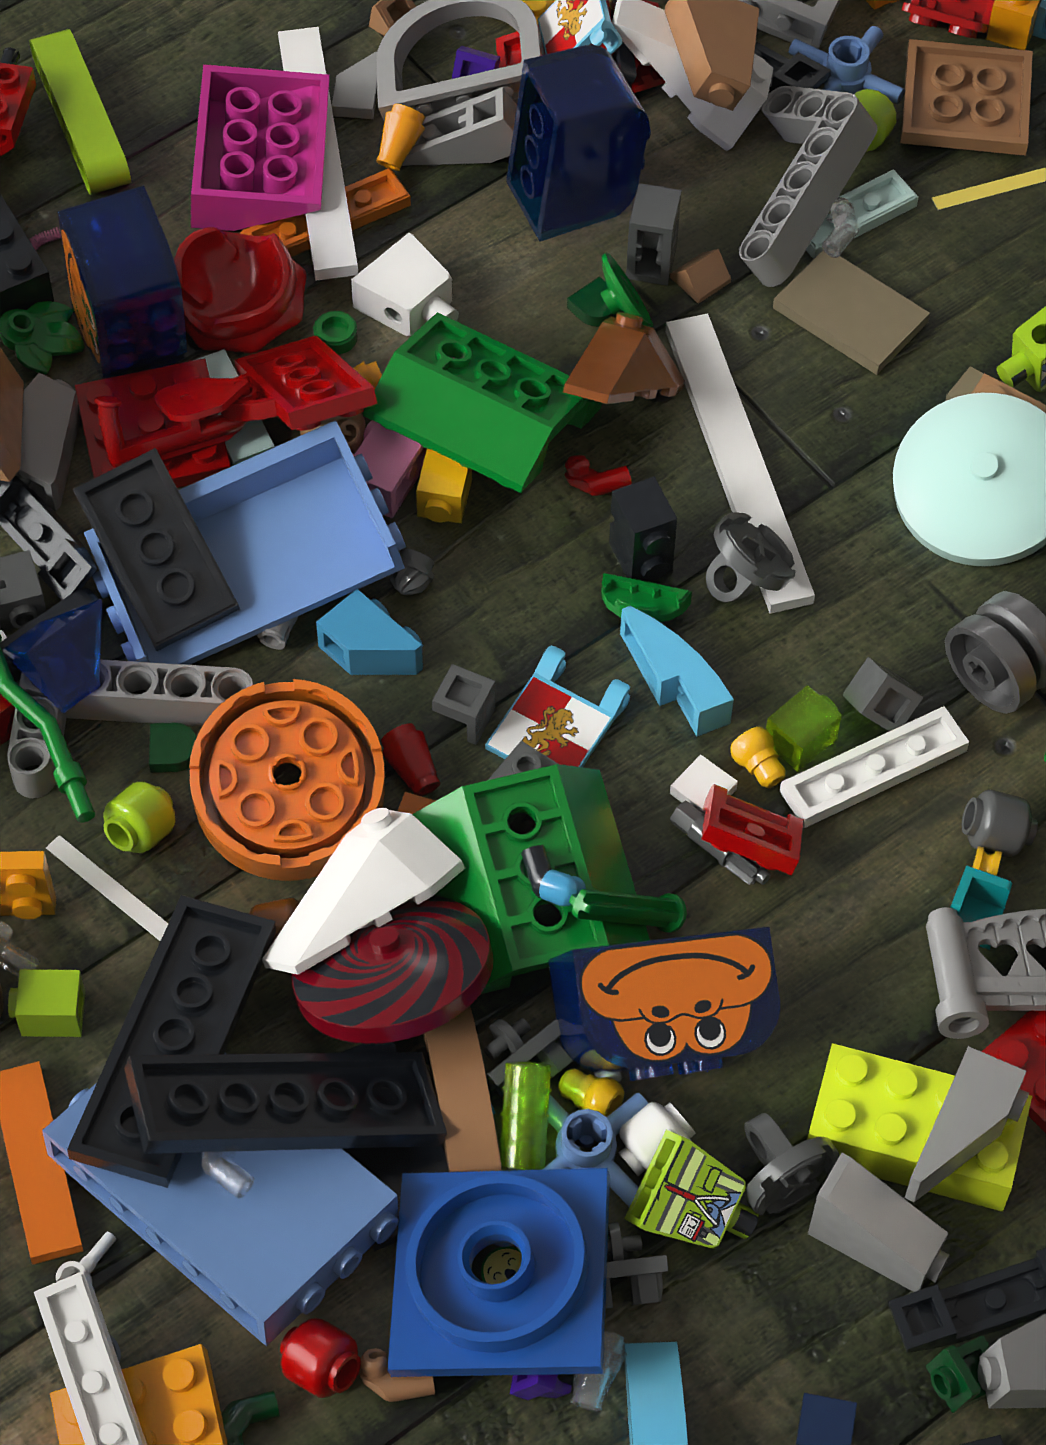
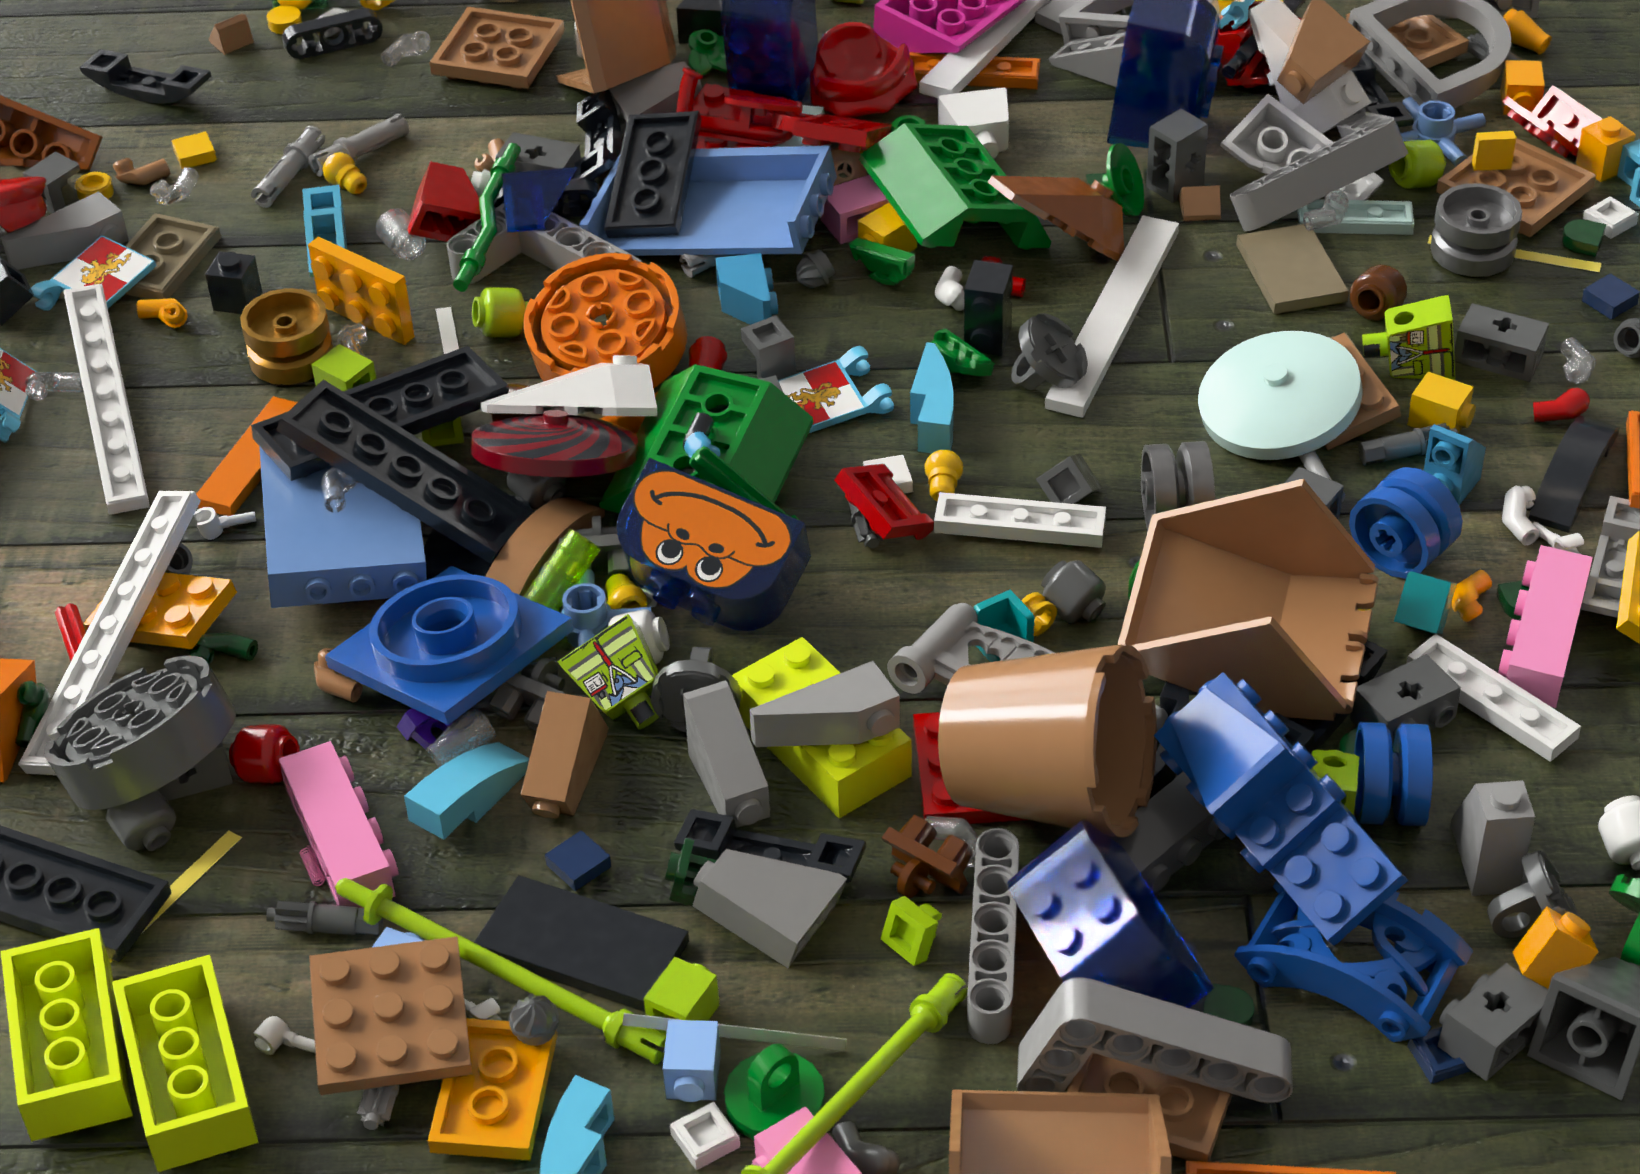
camera: 40 degrees right, 15 degrees down
red head [280,1318,361,1398] -> none
light orange cone [376,104,425,171] -> none
clear neon green brick [766,685,842,772] -> none
none -> medium nougat slope [520,691,609,819]
none -> green plate [849,237,915,285]
none -> white arm [935,266,964,311]
none -> white wedge [1221,94,1384,200]
none -> reddish brown head [1350,264,1407,321]
none -> flat silver wheel [1430,183,1523,277]
none -> yellow tile [1472,131,1516,171]

